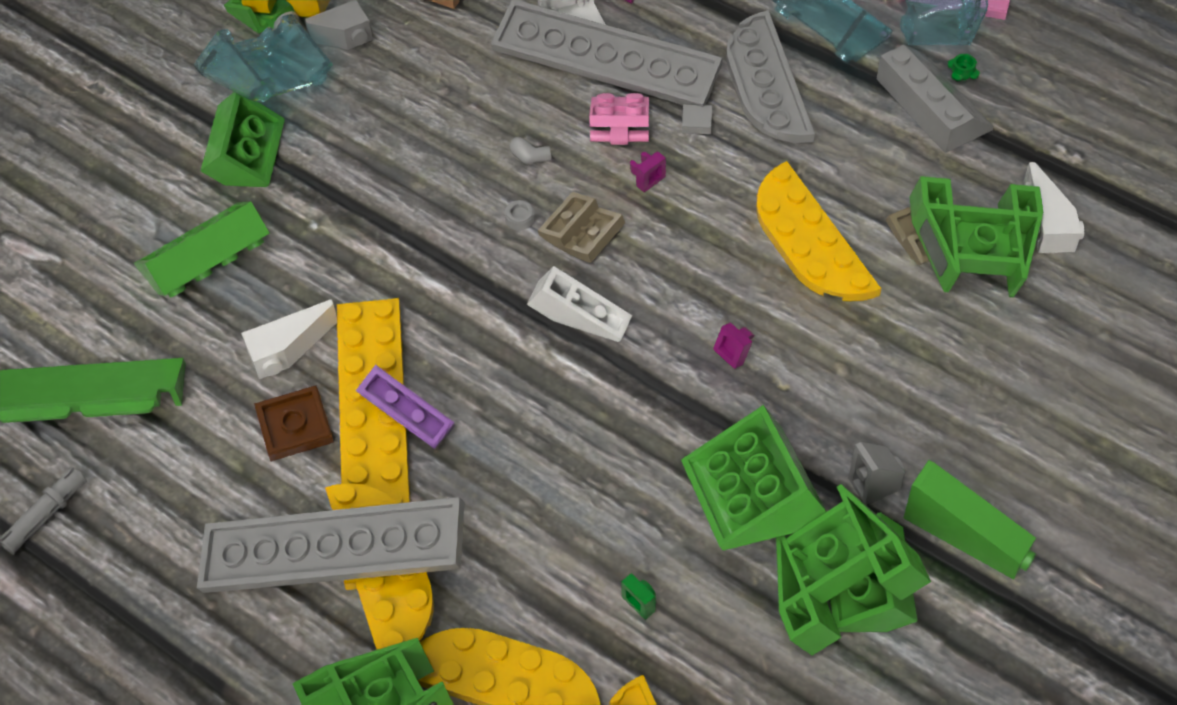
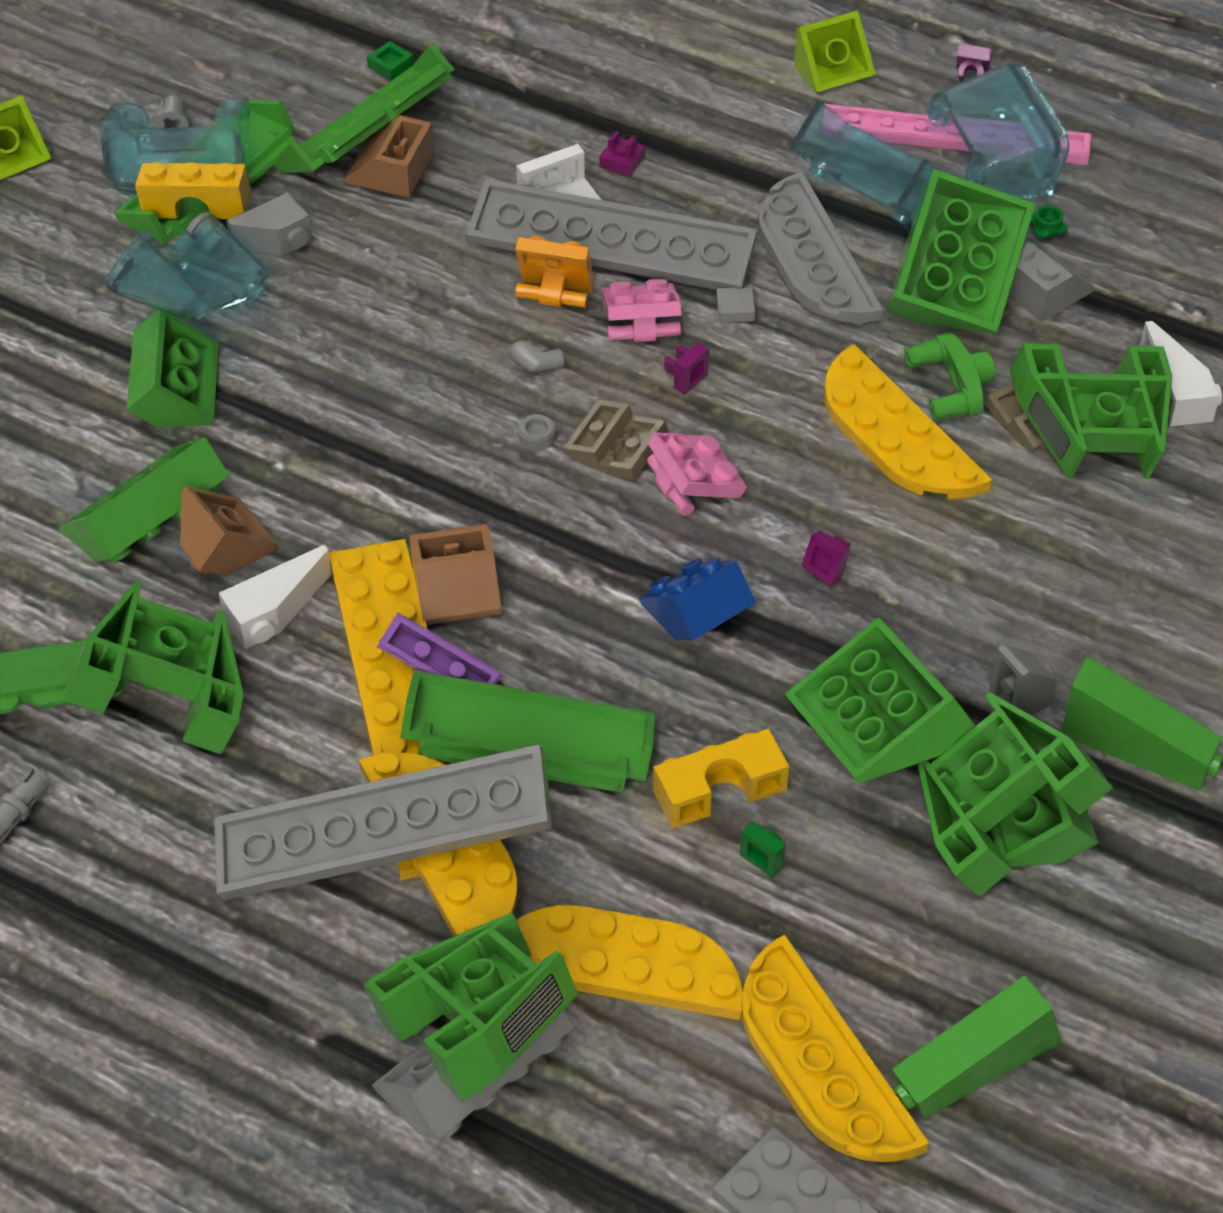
camera: 10 degrees left, 5 degrees down
reddish brown tile [254,385,334,462] -> none
white slope [527,266,632,342] -> none
none -> bright green wedge [63,580,244,754]
none -> medium nougat slope [180,486,279,576]
none -> bright green slope [400,670,656,793]
none -> medium nougat slope [409,524,502,625]
none -> light orange plate [515,236,594,308]
none -> blue slope [638,557,756,640]
none -> bright pink plate [647,432,747,516]
none -> yellow arch [653,728,789,829]
none -> bright green slope [885,169,1035,334]
none -> bright green connector [904,332,996,423]

